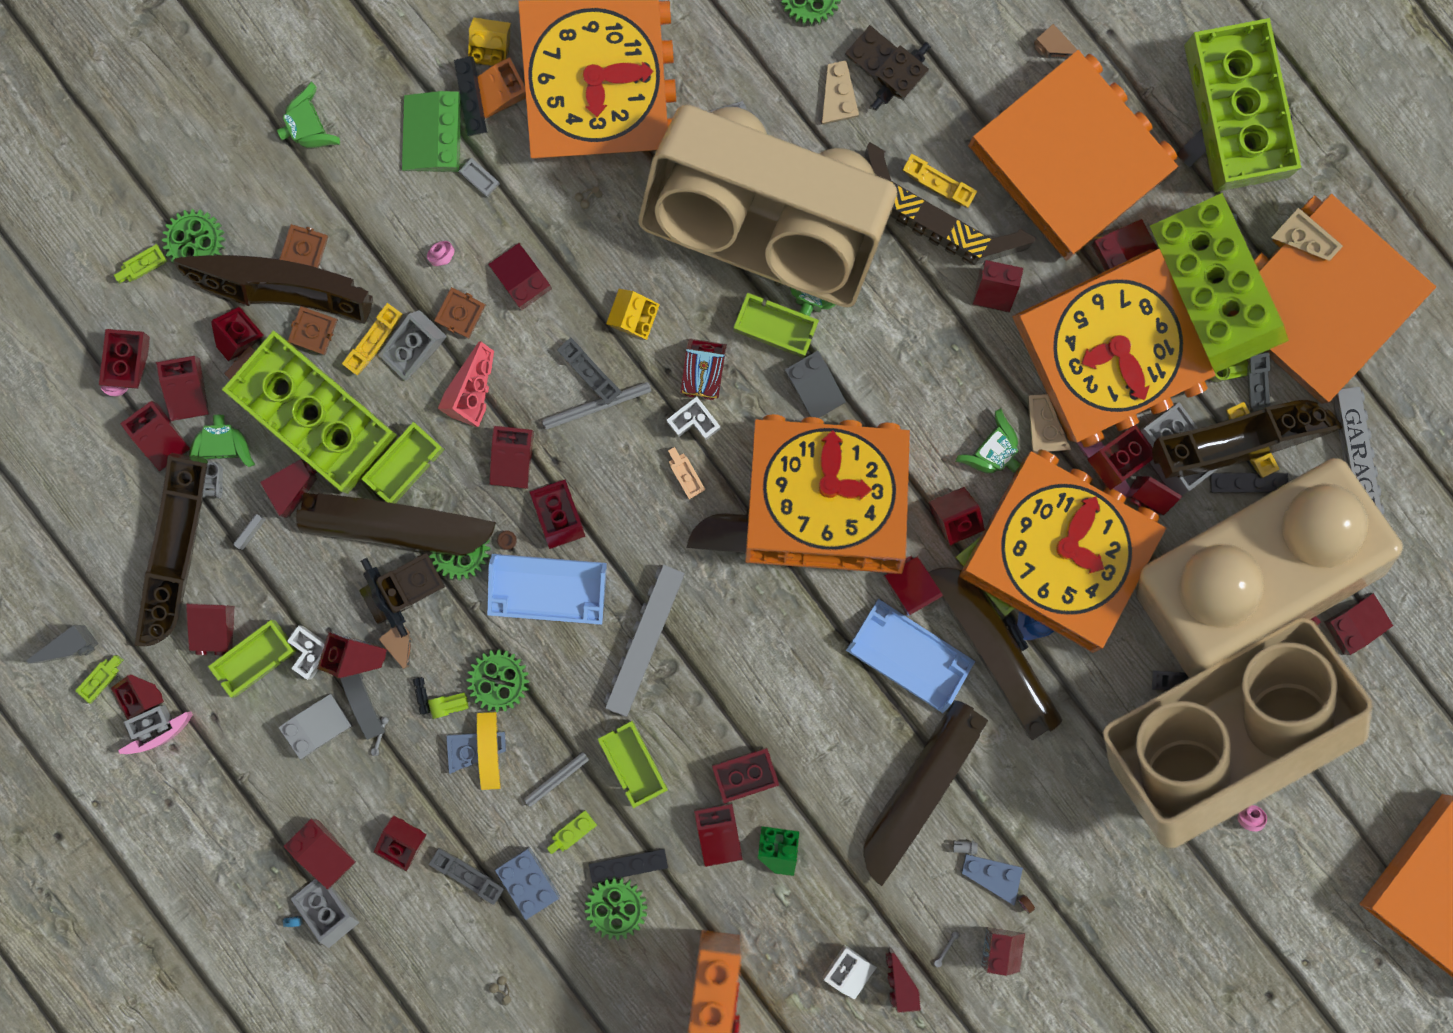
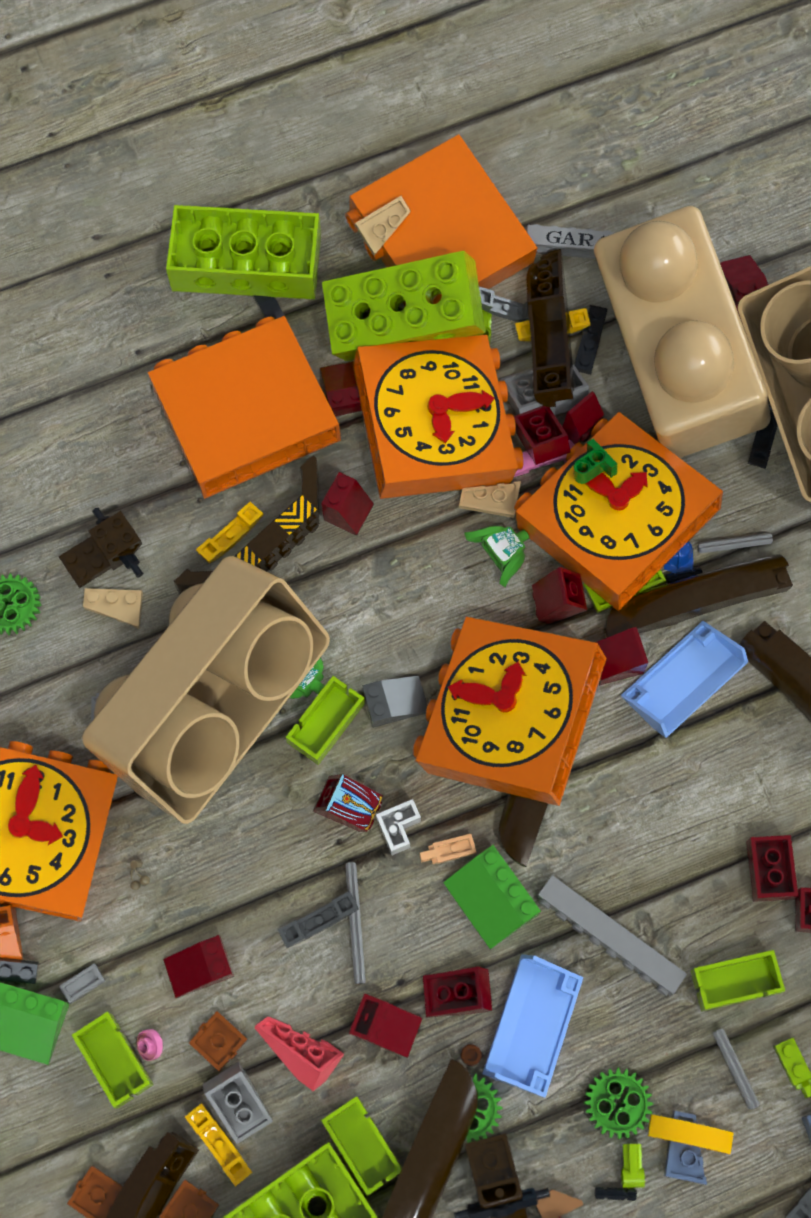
camera: 70 degrees left, 15 degrees down
yellow slope [606,289,660,340] -> none
medium nougat slope [1034,24,1077,59] -> none
none -> lime piece [72,1011,154,1109]
none -> bright green slope [443,845,541,950]
none -> green tile [574,439,617,484]
none -> light grey axle [698,533,773,553]

